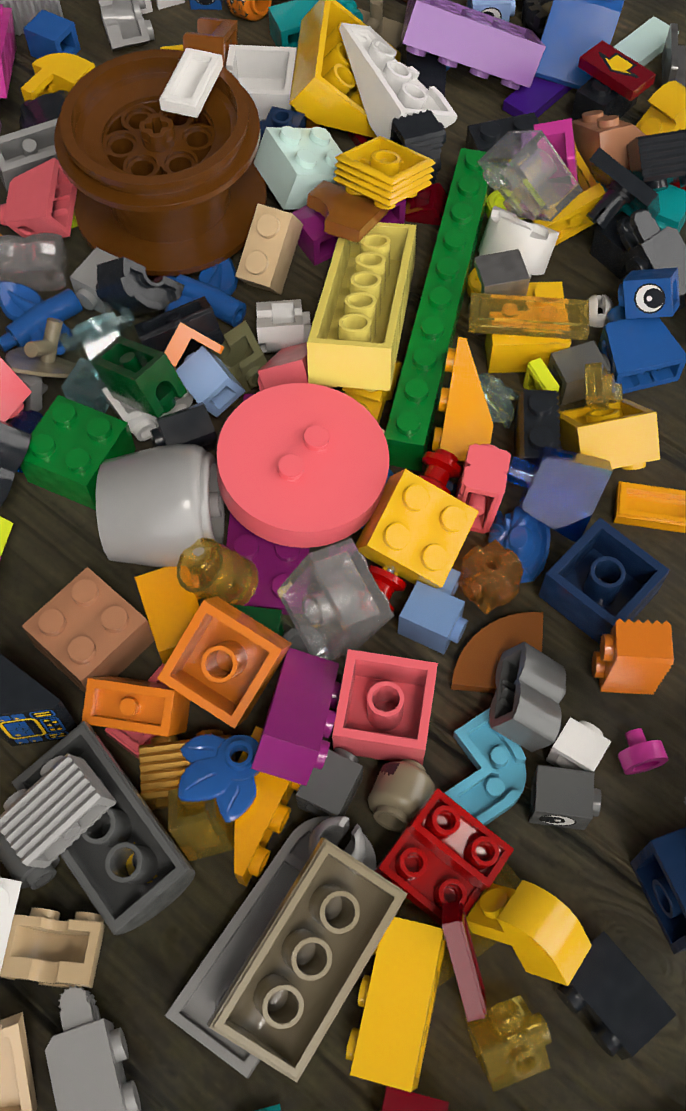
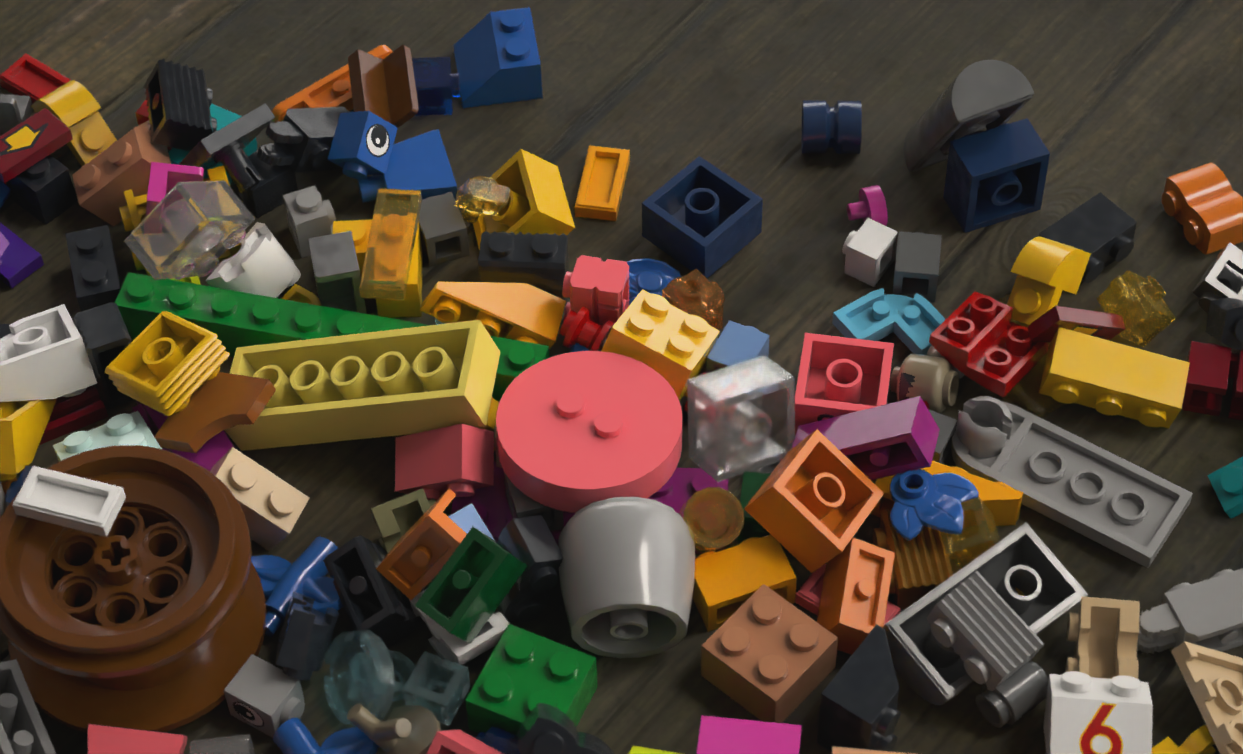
camera: 90 degrees left, 10 degrees down
dark tan brick [207,837,408,1083] -> none
white cylinder [256,299,311,353] -> none
dark orange tile [451,612,543,694] -> none
dark grey brick [489,642,566,752] -> none
clear blue torso [507,447,613,542] -> none
neon yellow tile [523,357,560,392] -> none
white hinge [582,295,614,328] -> none
orange brick [592,618,674,695] -> none
none -> light grey brick [283,185,336,258]

